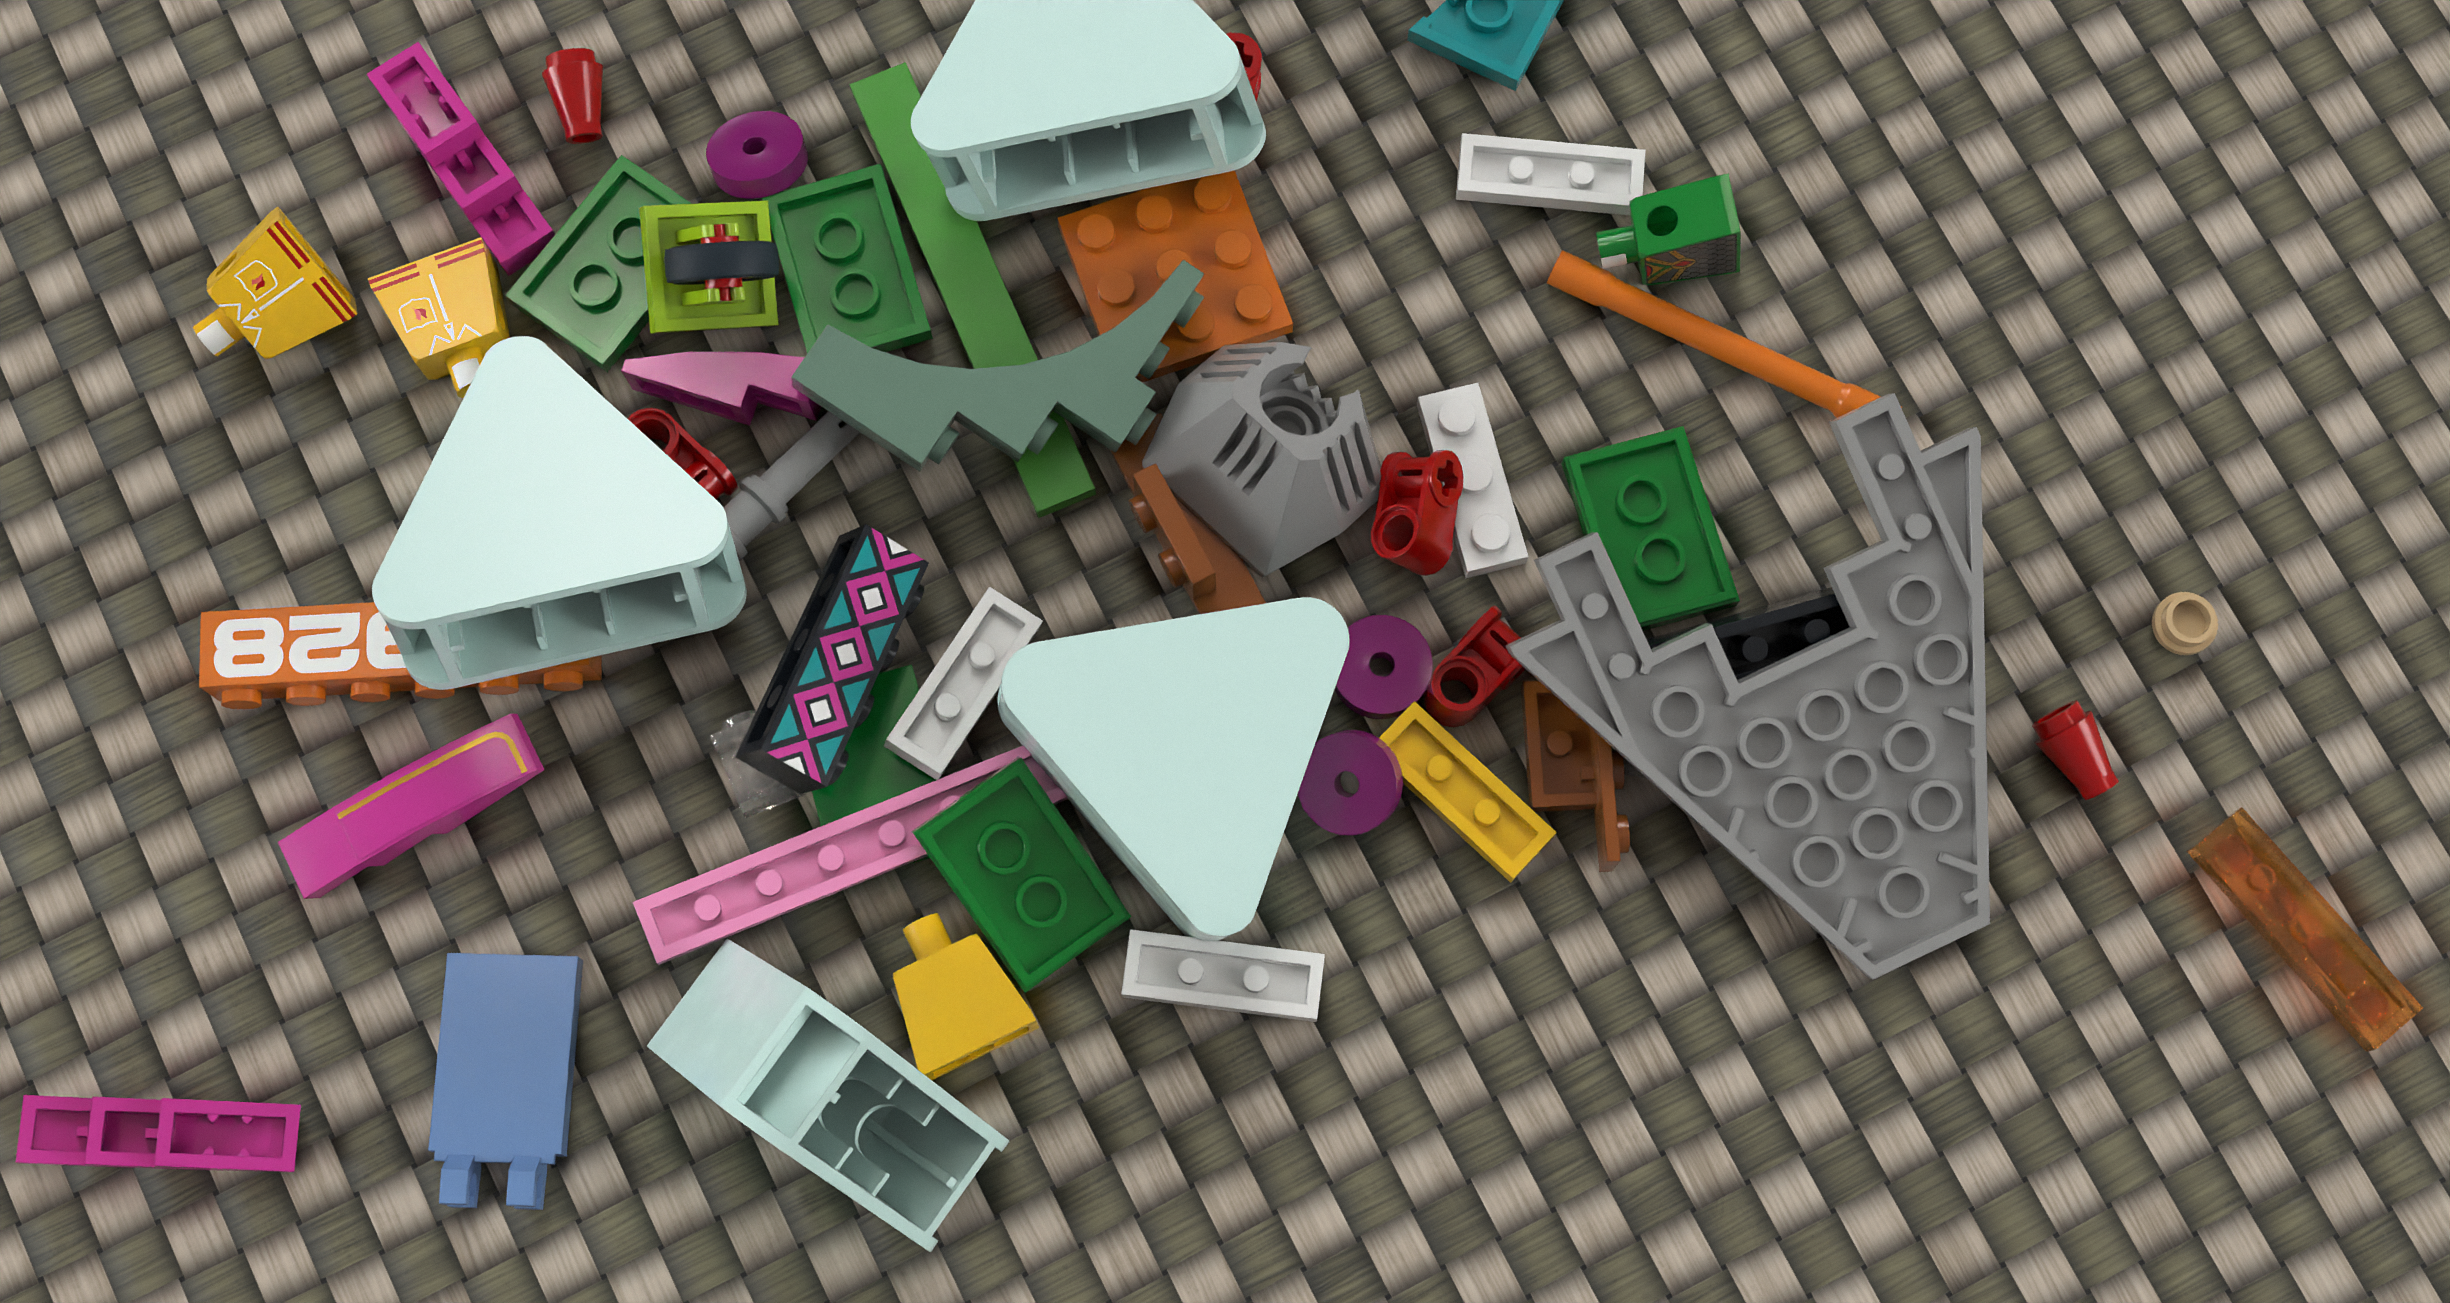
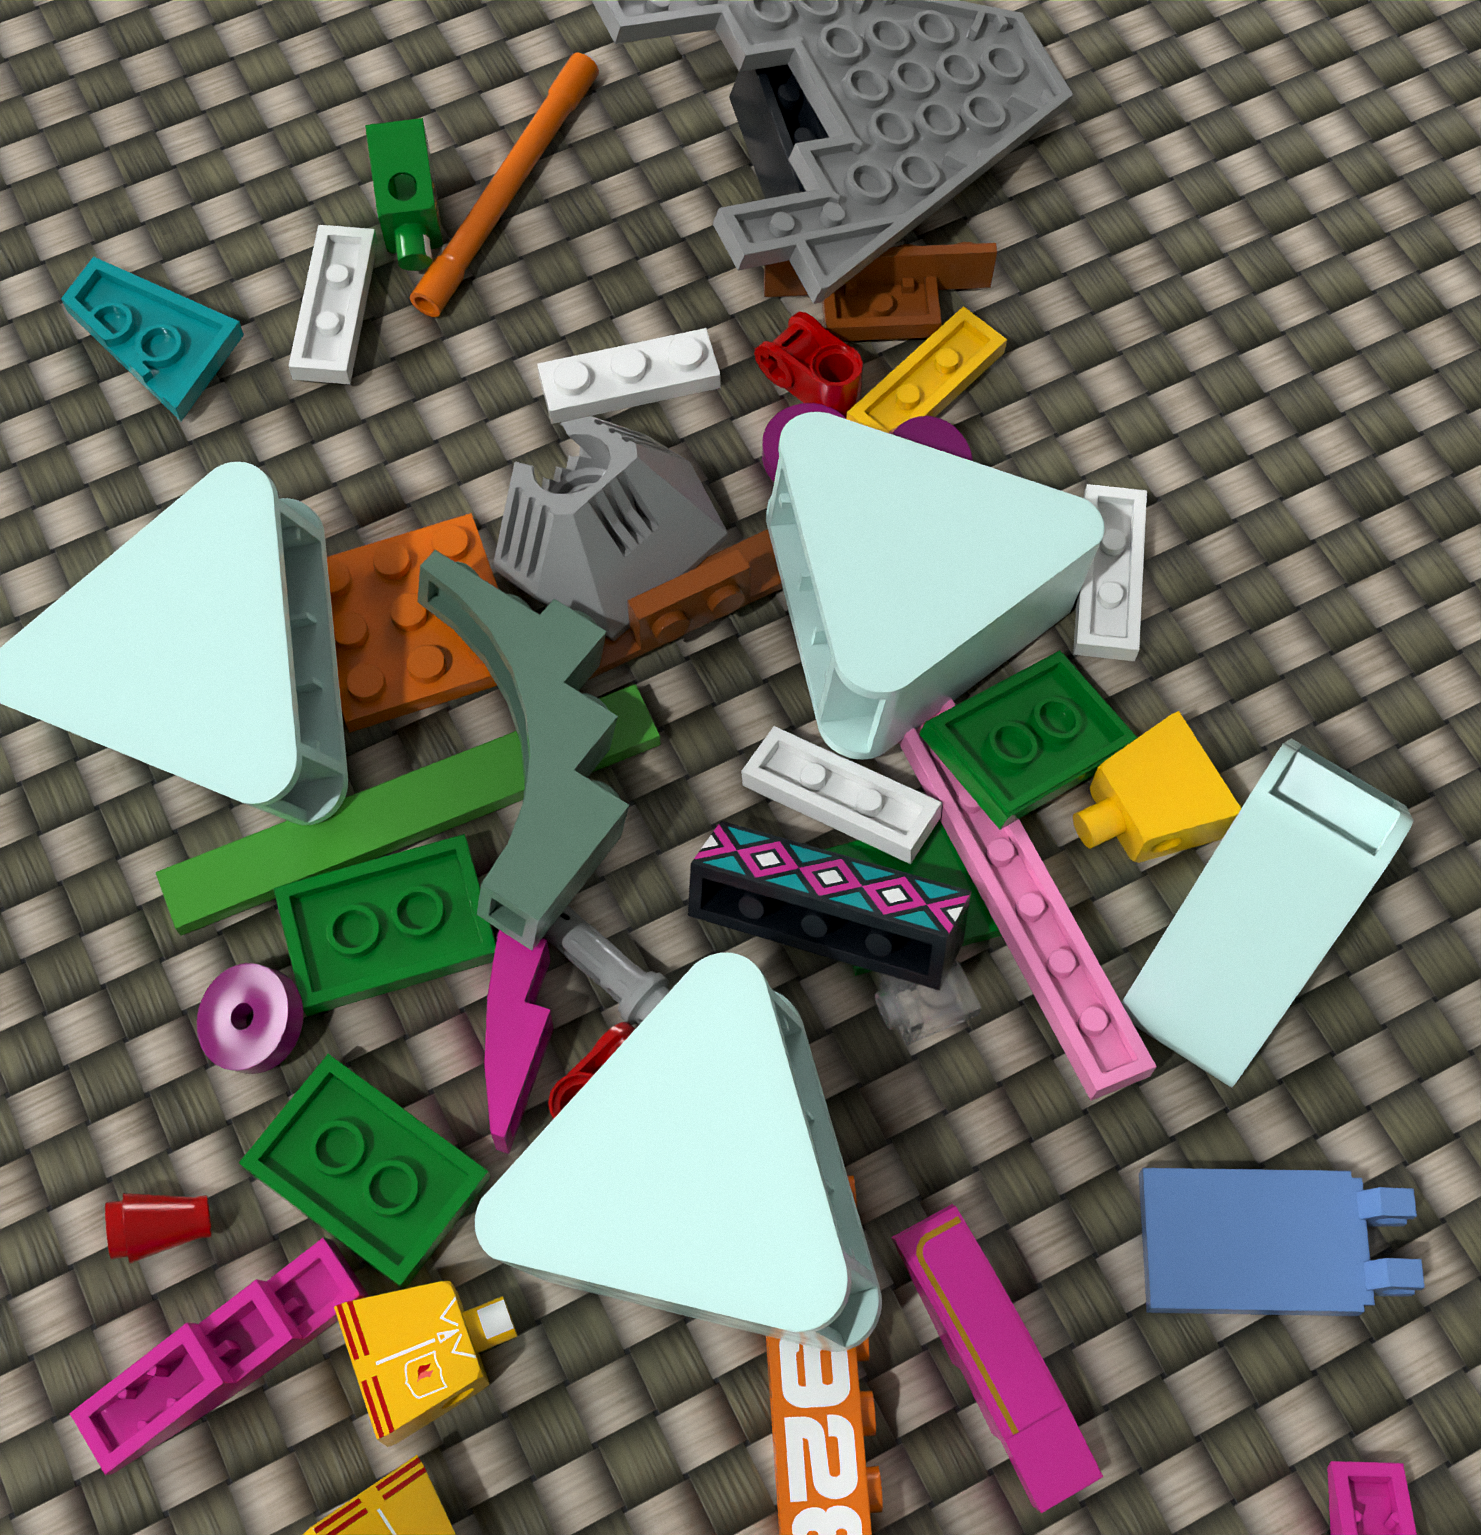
camera: 90 degrees left, 10 degrees down
lime plate [639,200,779,334] -> none
red piece [1371,450,1464,576] -> none
green tile [1561,426,1740,631] -> none

